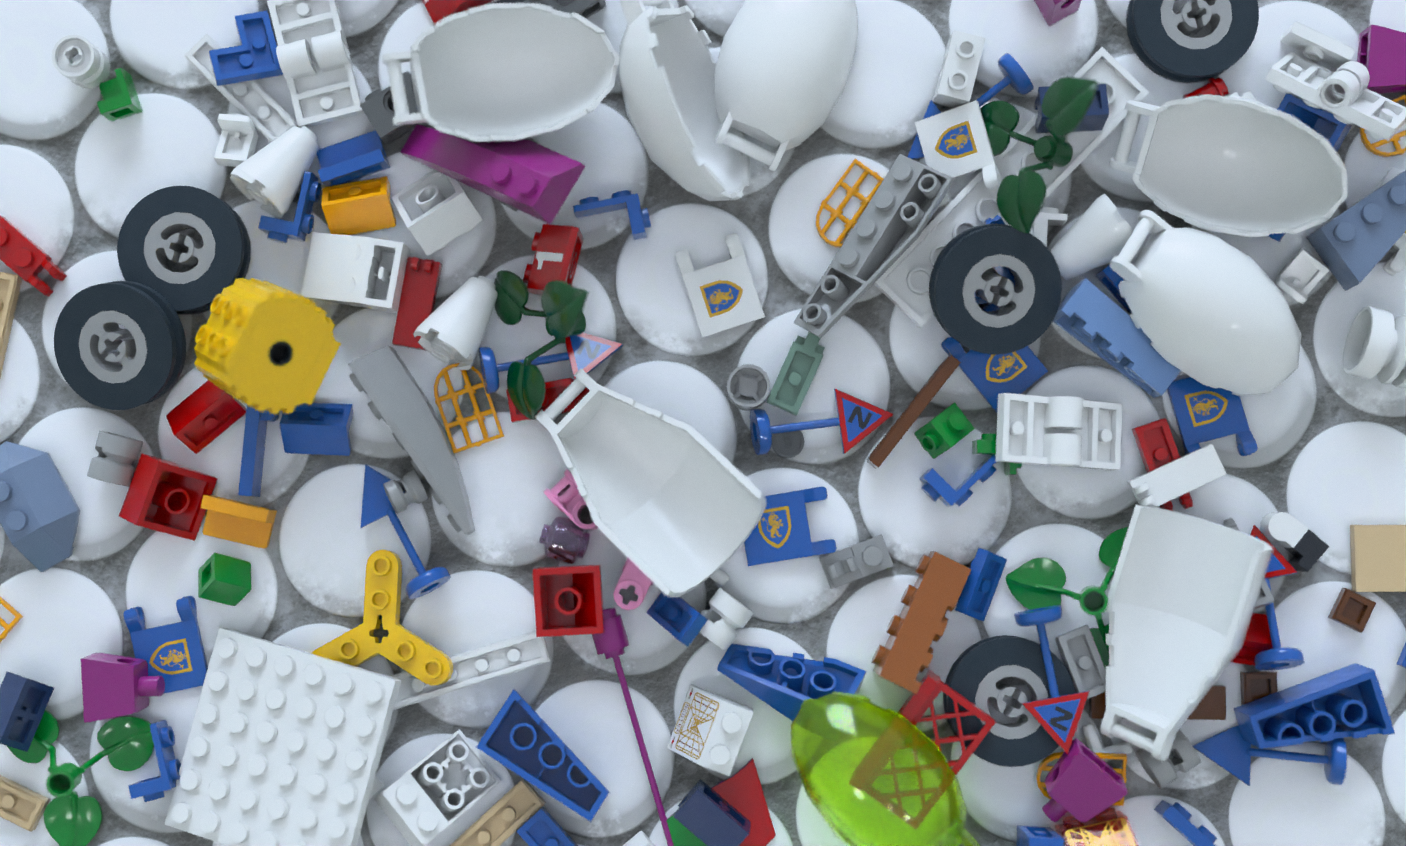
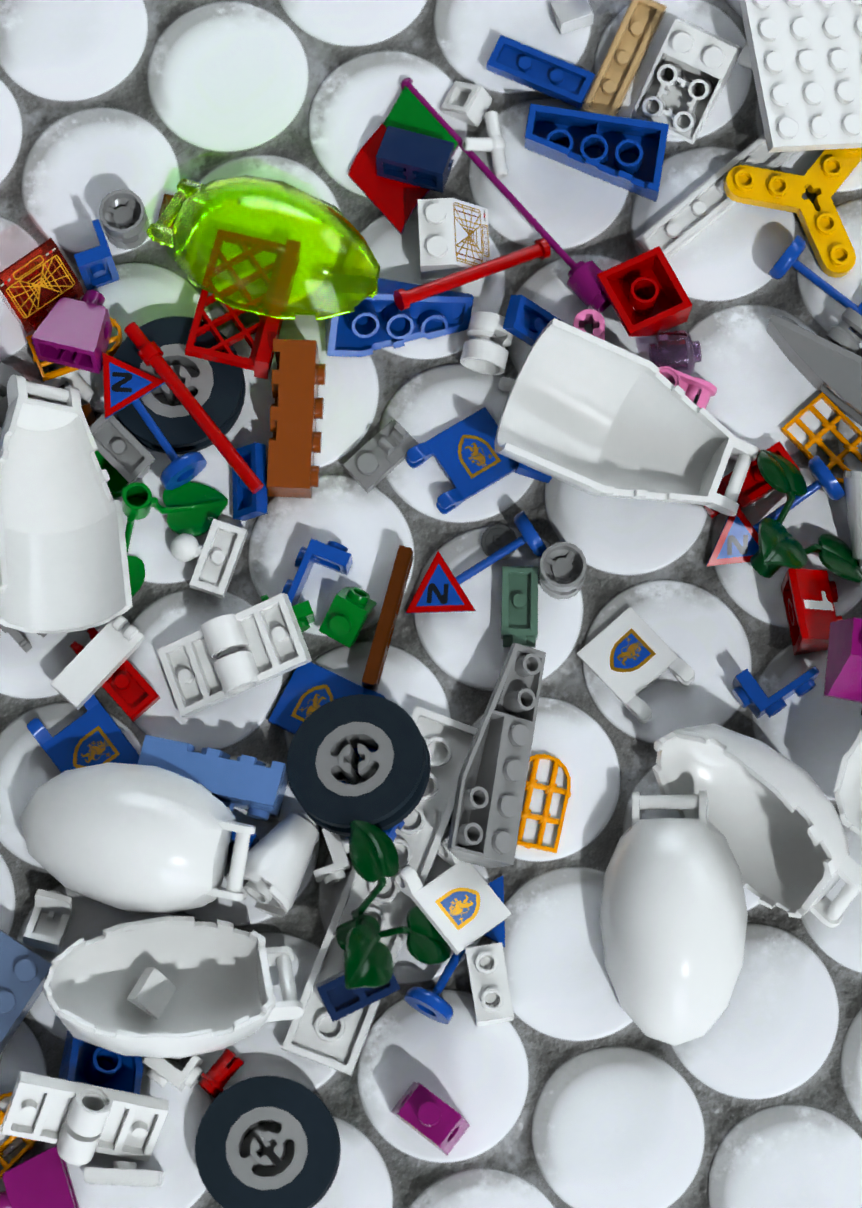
camera: 155 degrees right, 10 degrees down
none -> red bar [124,322,264,494]
none -> white slope [127,967,177,1019]
none -> white plate [171,519,248,599]
none -> red bar [394,238,551,311]
none -> white piece [462,111,508,178]

